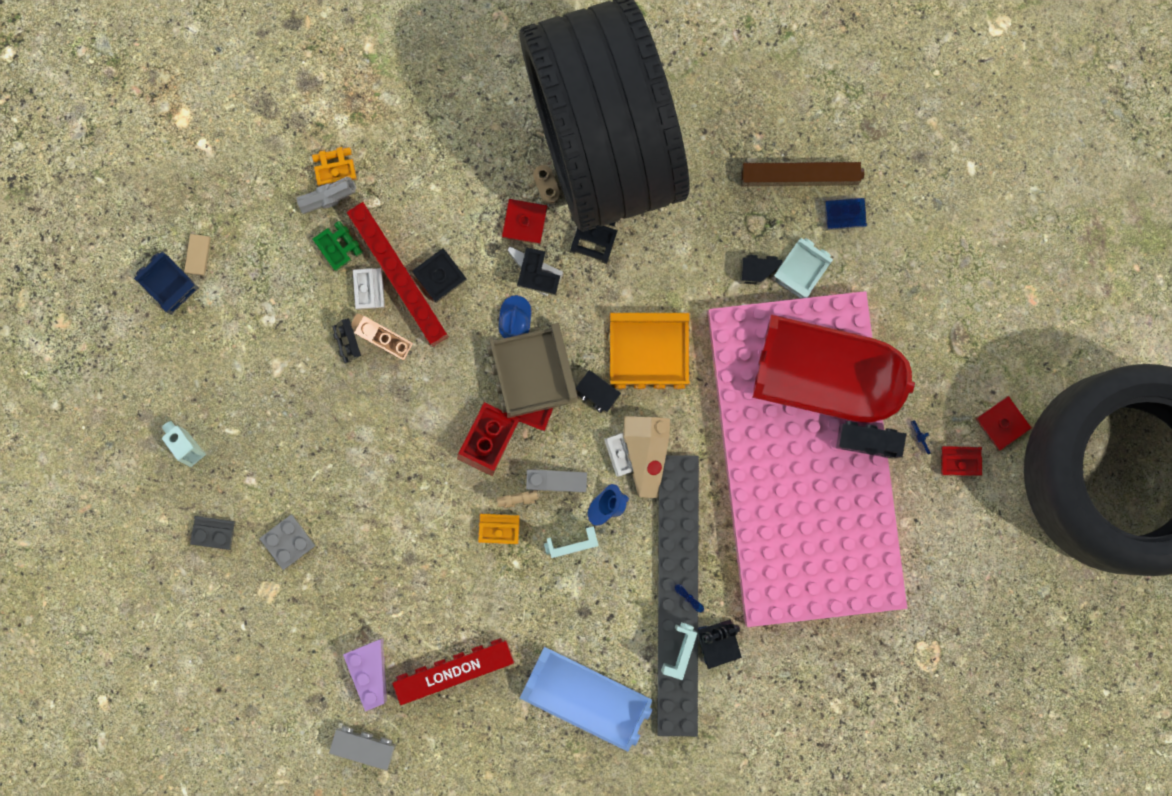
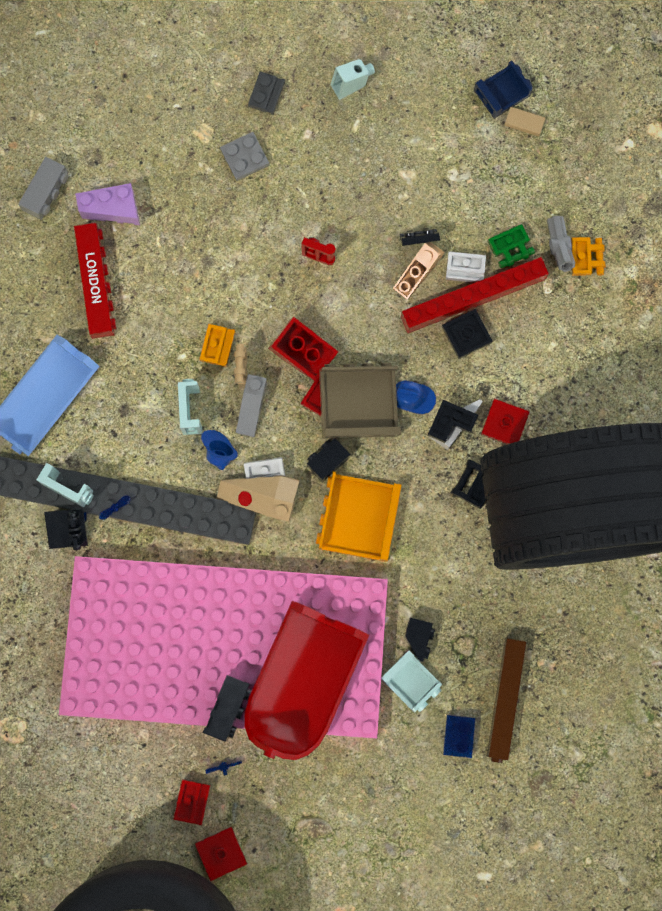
camera: 100 degrees right, 5 degrees down
none -> red plate [301,237,336,266]

